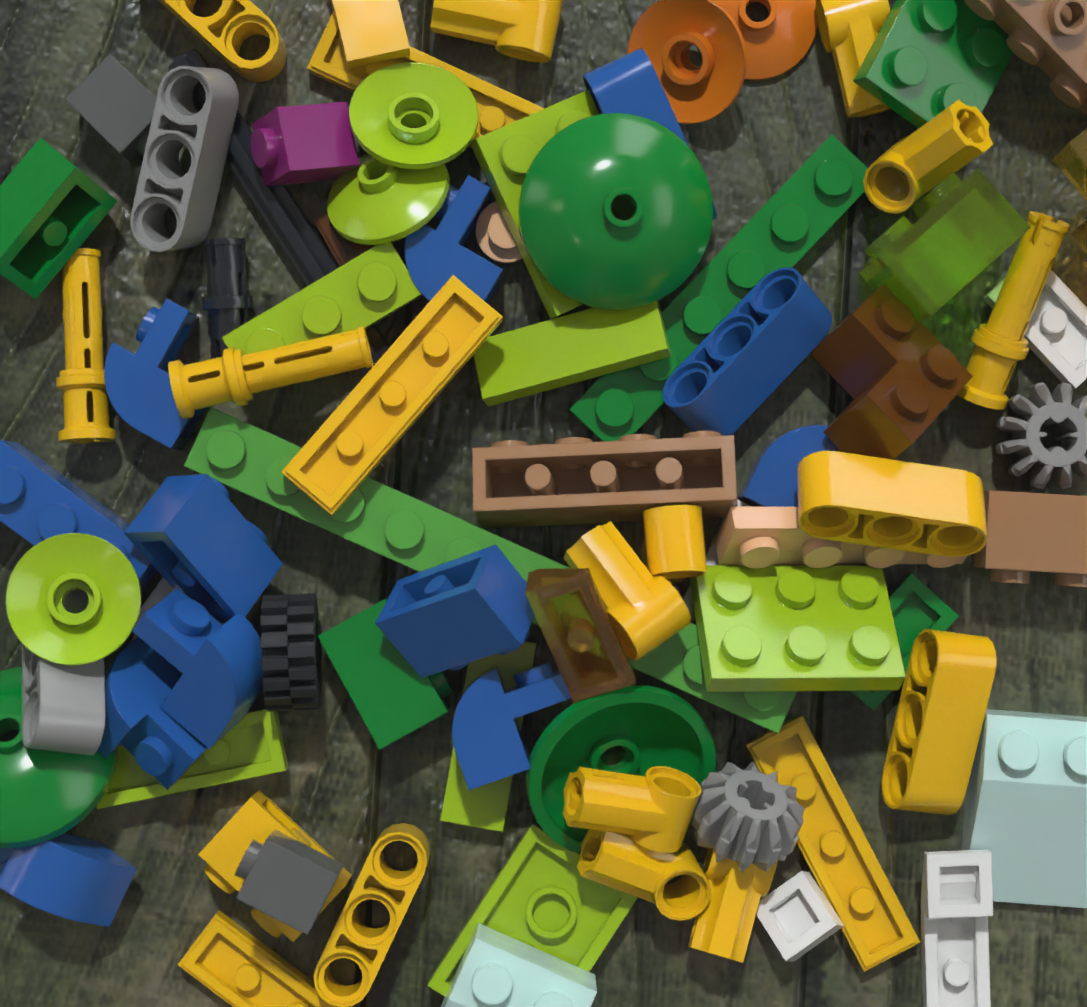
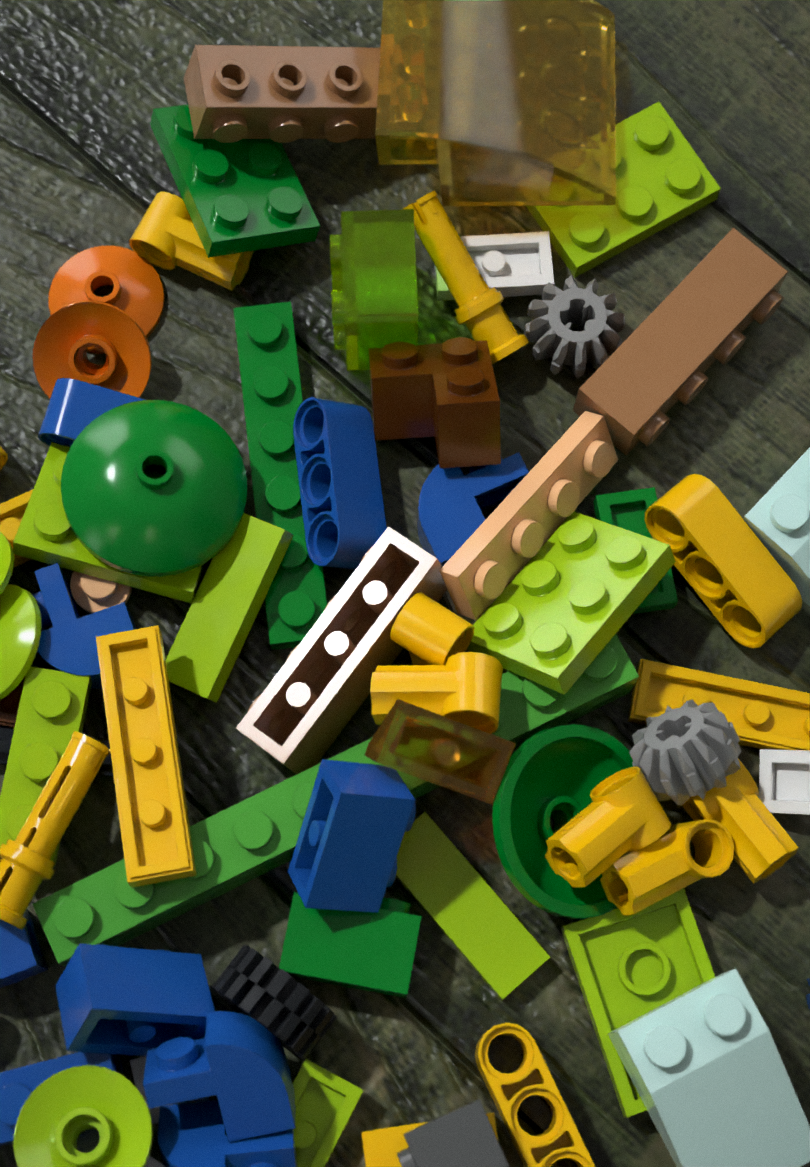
camera: 60 degrees left, 15 degrees down
blue brick [452,662,575,790] -> none
yellow beam [797,451,988,557] -> none
yellow piece [863,100,993,214] -> none

